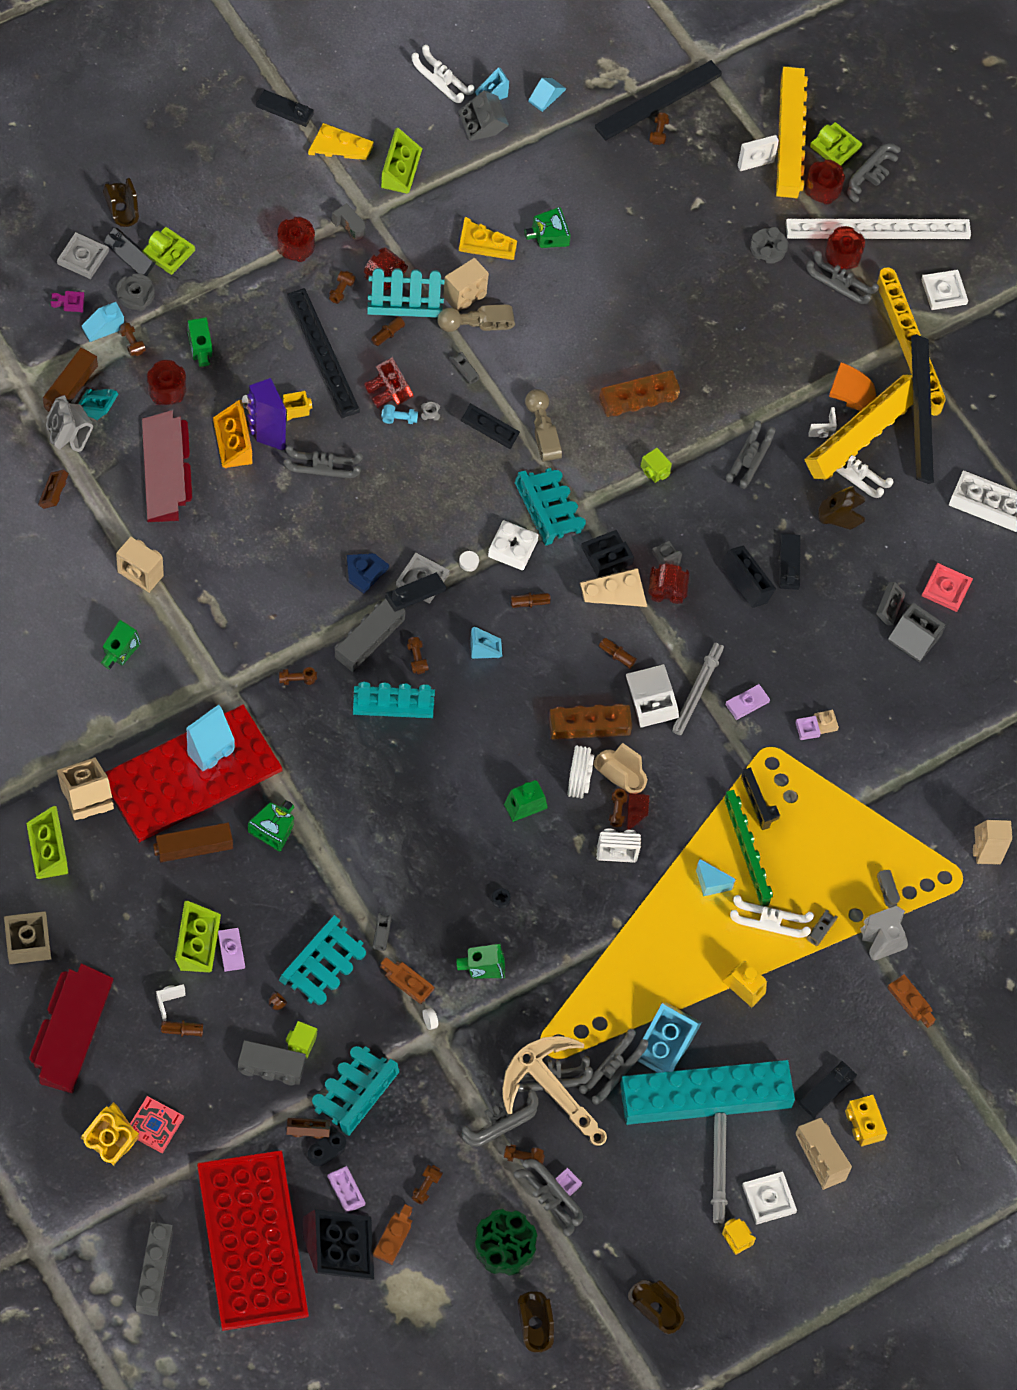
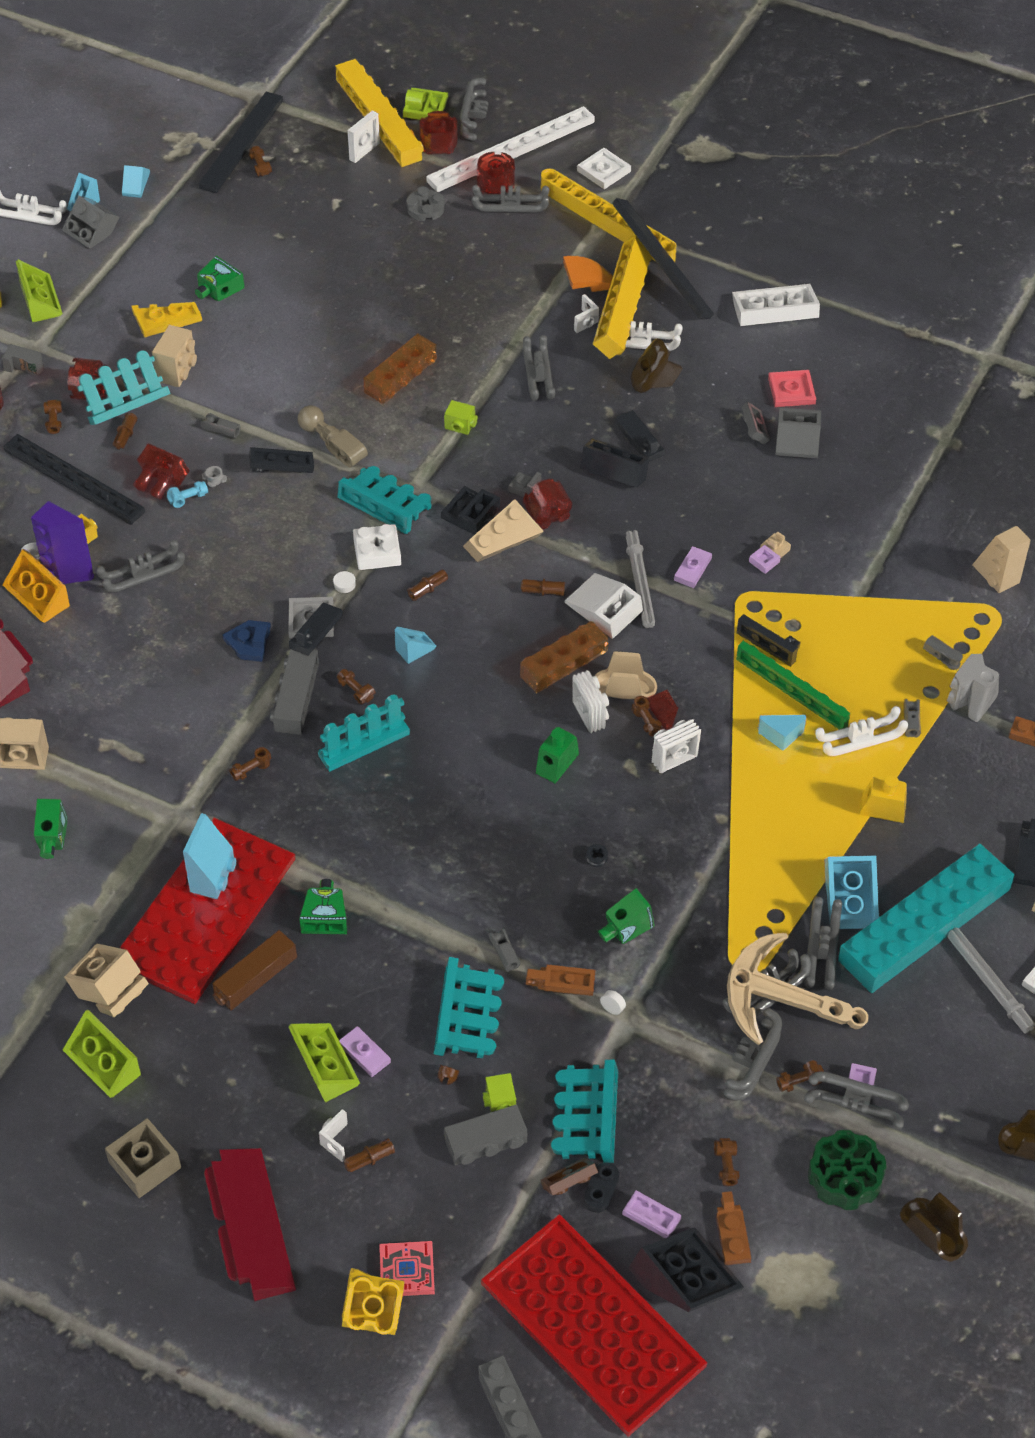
camera: 25 degrees left, 10 degrees down
dark tan beam [438,305,515,332] -> none

